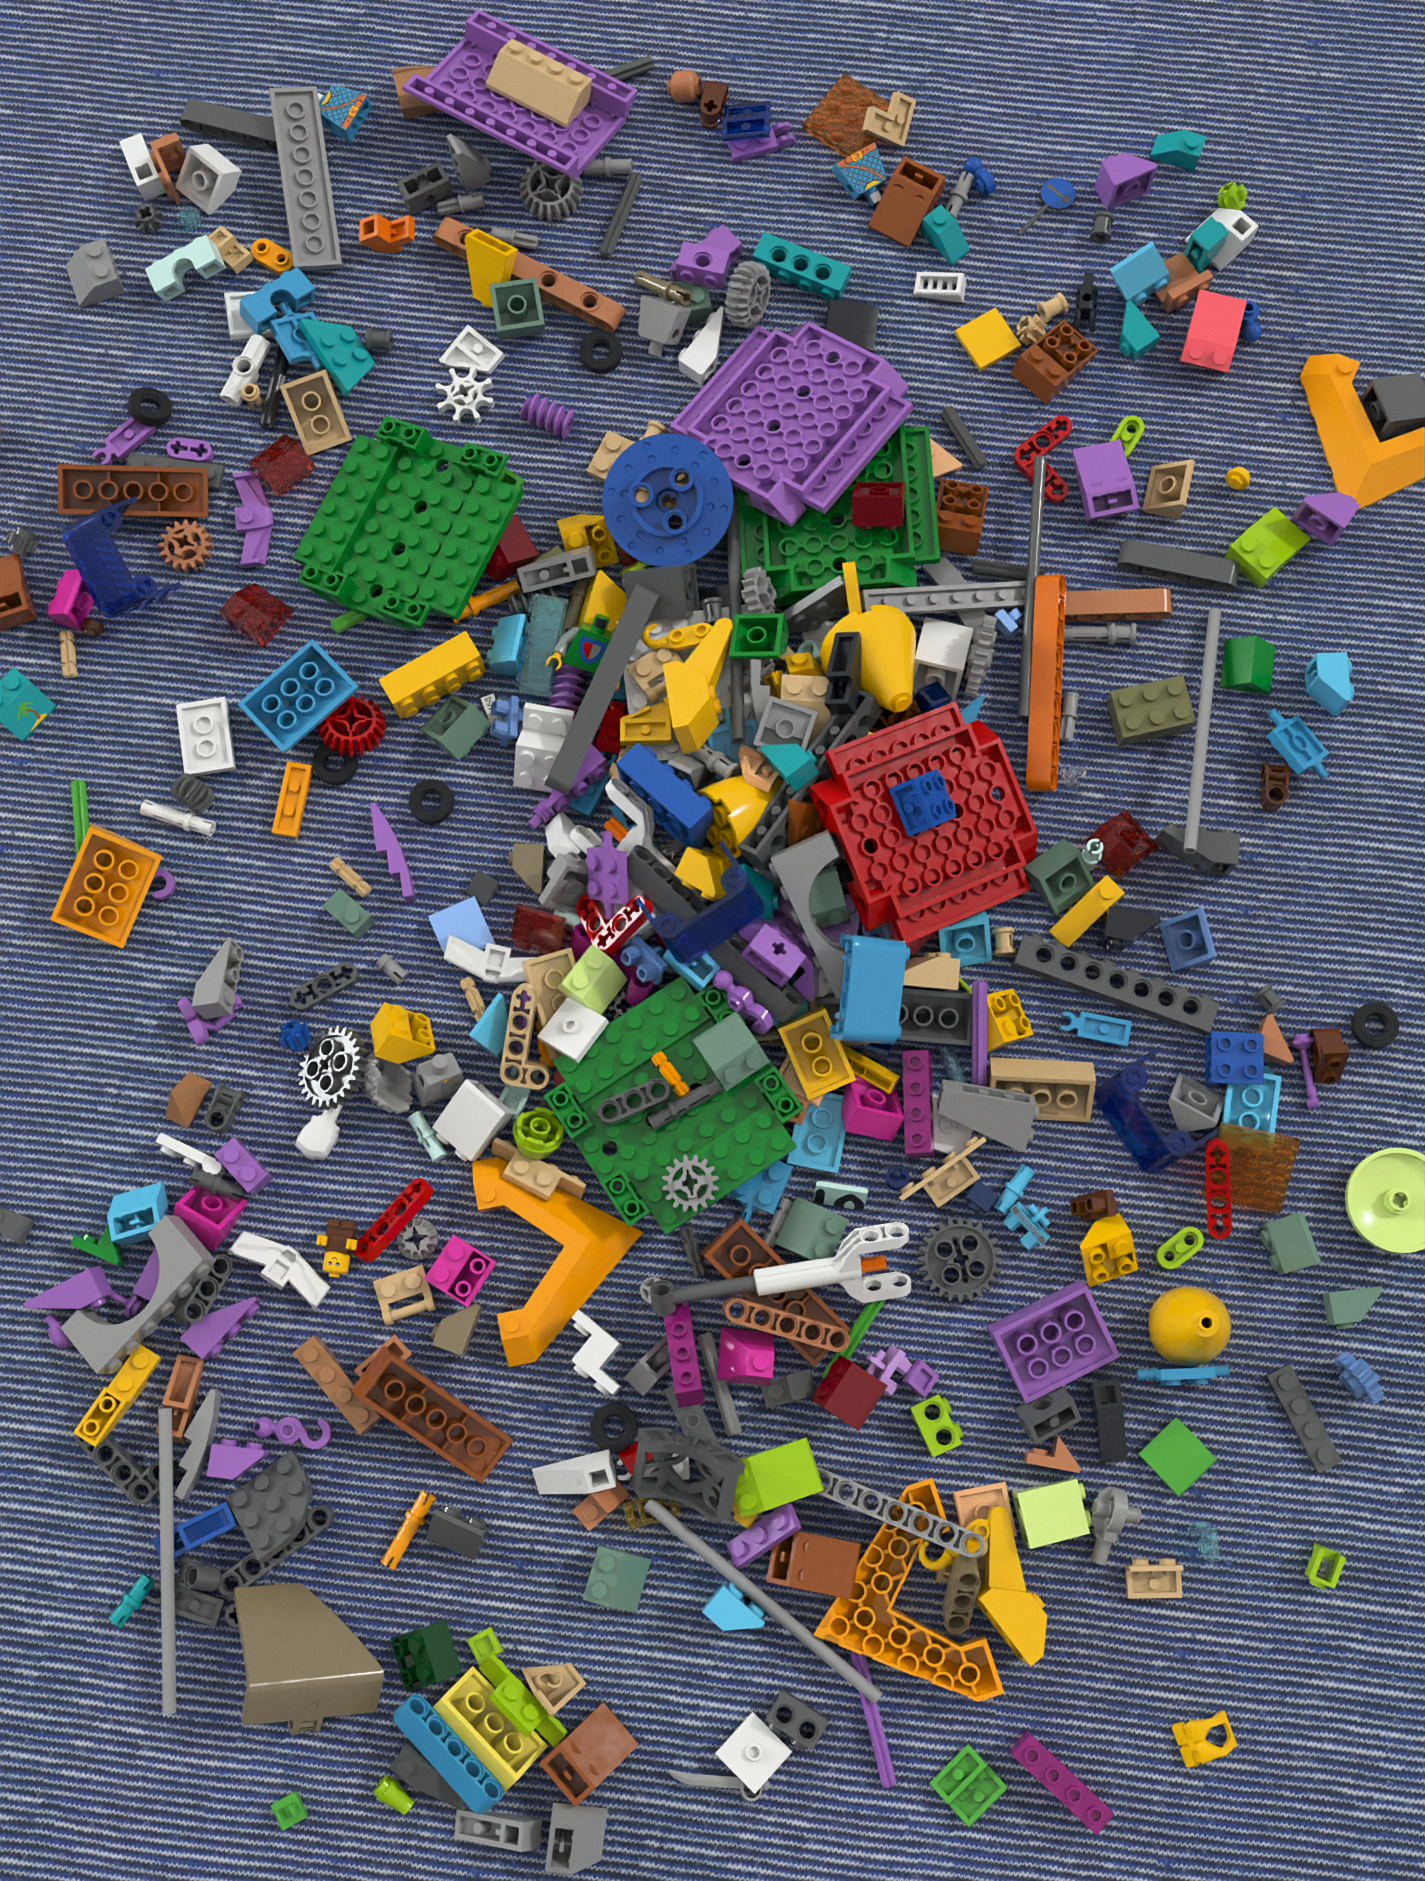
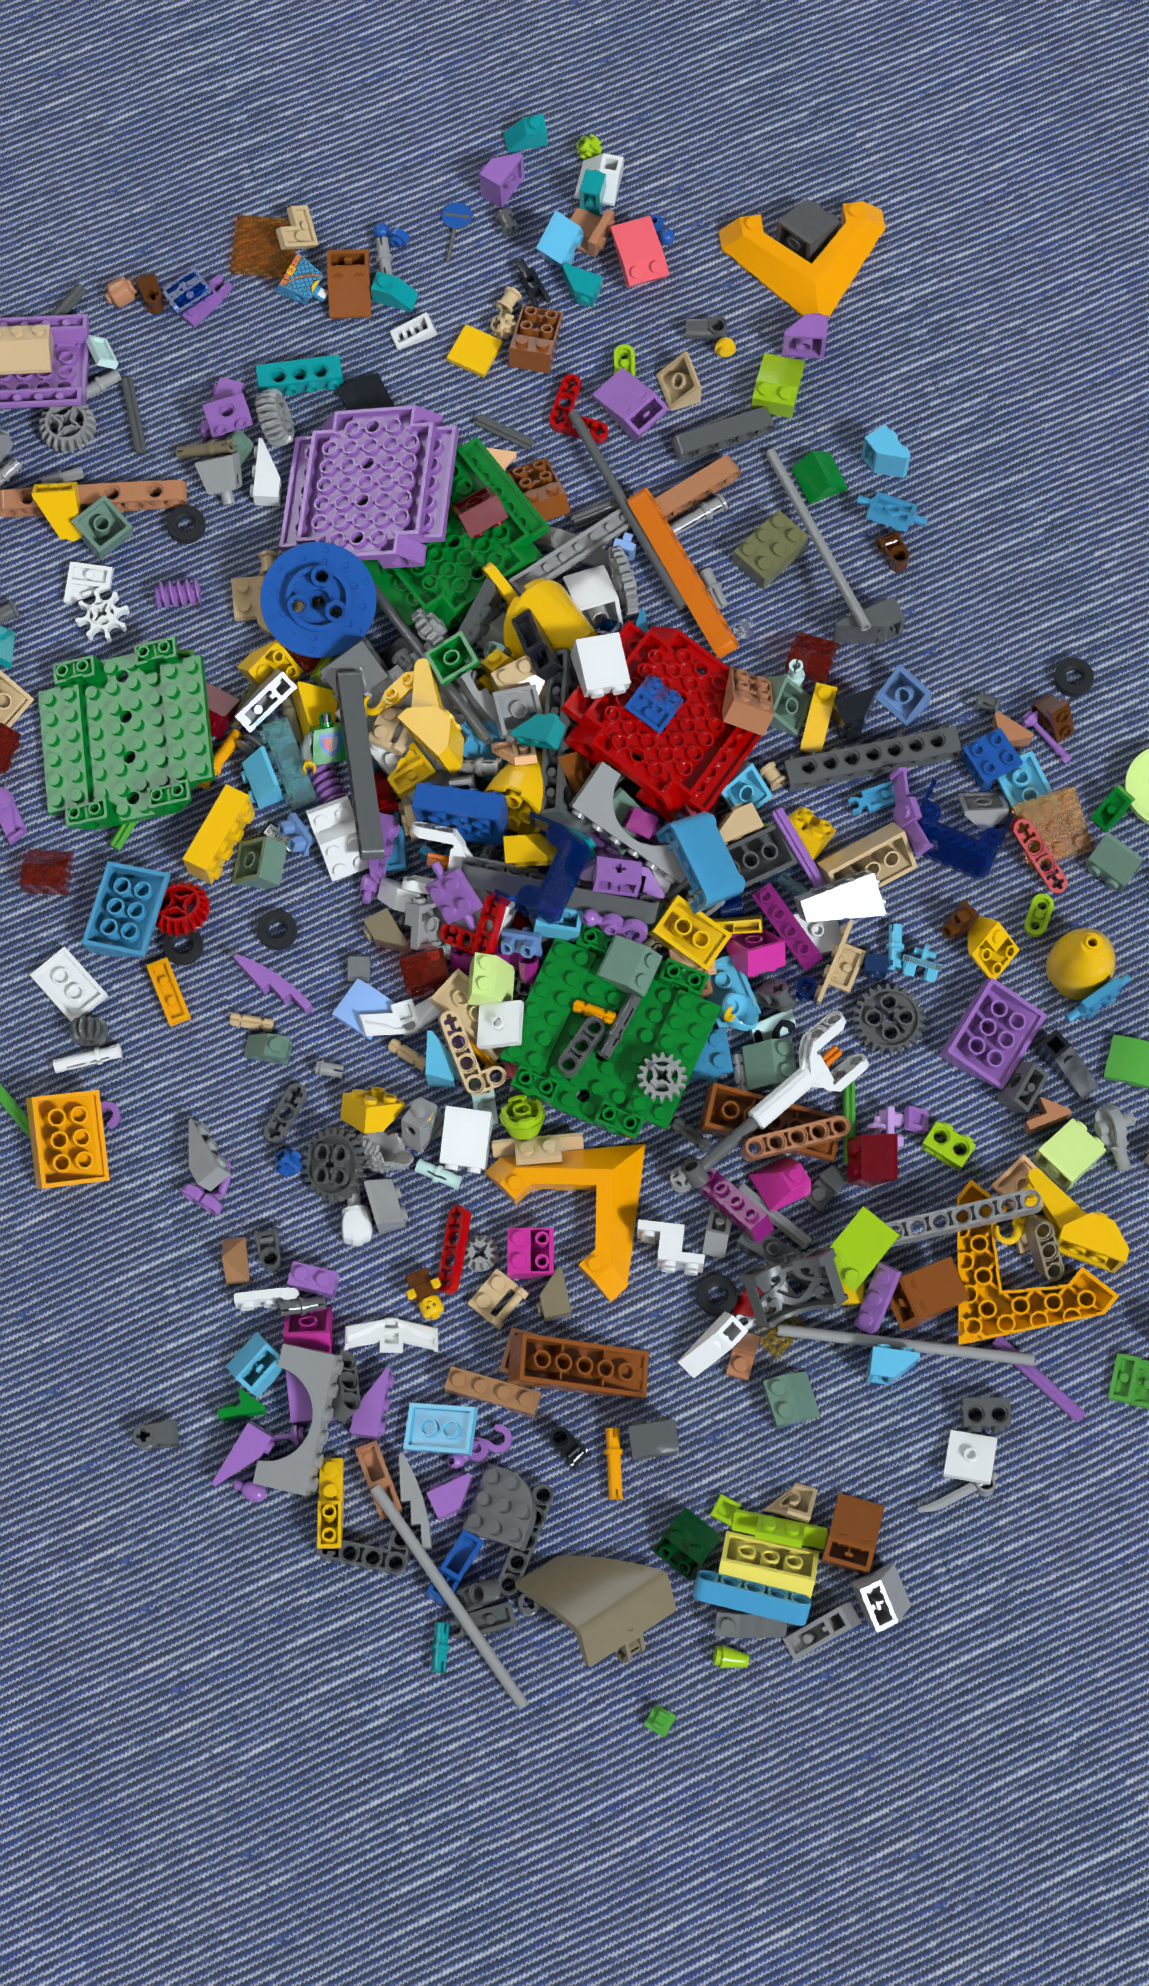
camera: 35 degrees left, 5 degrees down
none -> light aqua tile [85,335,119,369]
none -> light grey slope [364,1179,408,1235]
none -> medium azure plate [403,1403,478,1456]
none -> black piece [549,1427,592,1471]
none -> white slope [570,632,631,699]
none -> magenta brick [621,807,659,839]
none -> dark grey piece [686,316,728,342]
none -> medium azure hair [721,992,759,1031]
none -> nougat slope [722,667,775,736]
none -> dark grey piece [753,978,796,1012]
none -> medium lavender plate [889,767,934,857]
none -> green slope [1090,785,1135,833]

